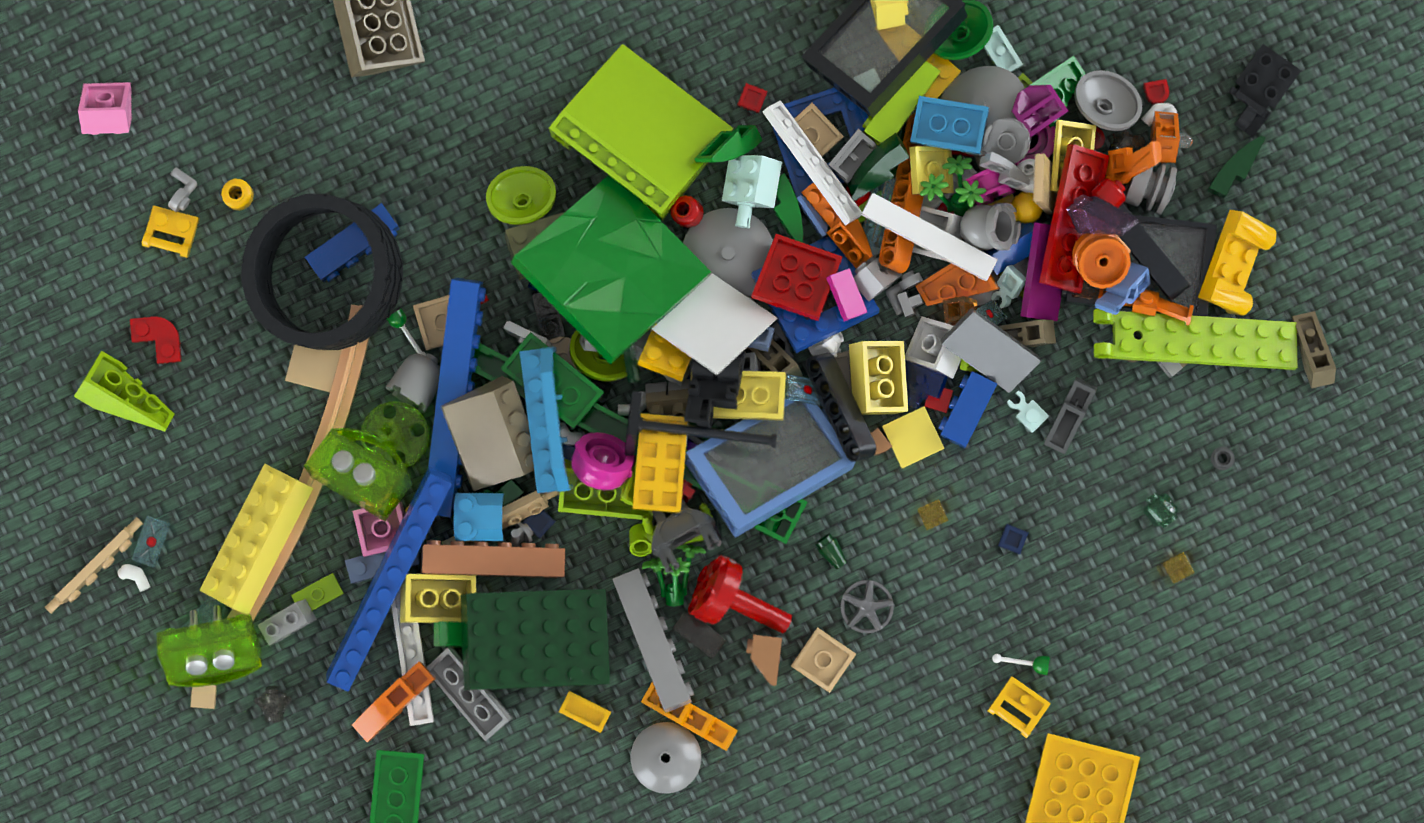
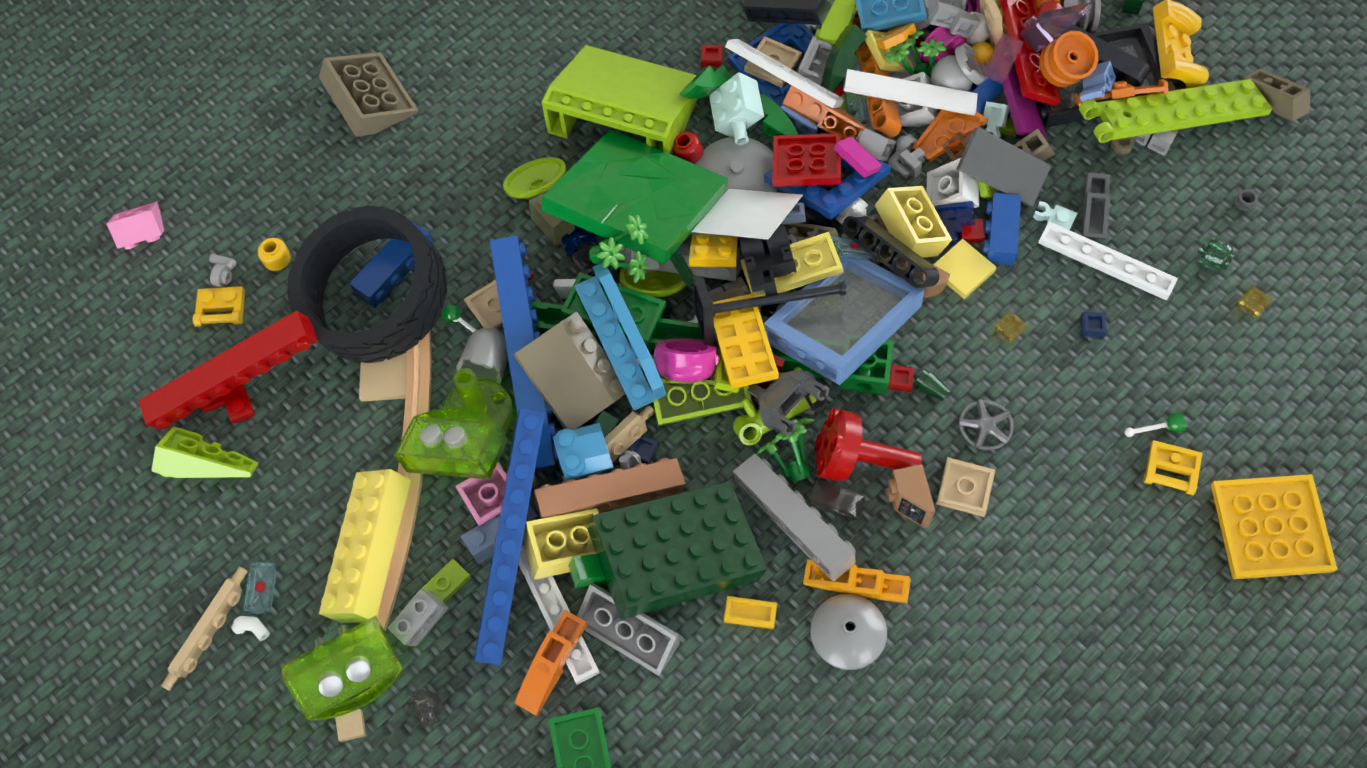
camera: 15 degrees left, 20 degrees down
none -> red brick [138,311,318,430]
none -> bright green plant [589,215,649,283]
none -> light orange tile [876,23,916,49]
none -> red tile [888,365,914,392]
none -> clear pink plate [983,33,1024,84]
none -> white plate [1038,221,1178,300]

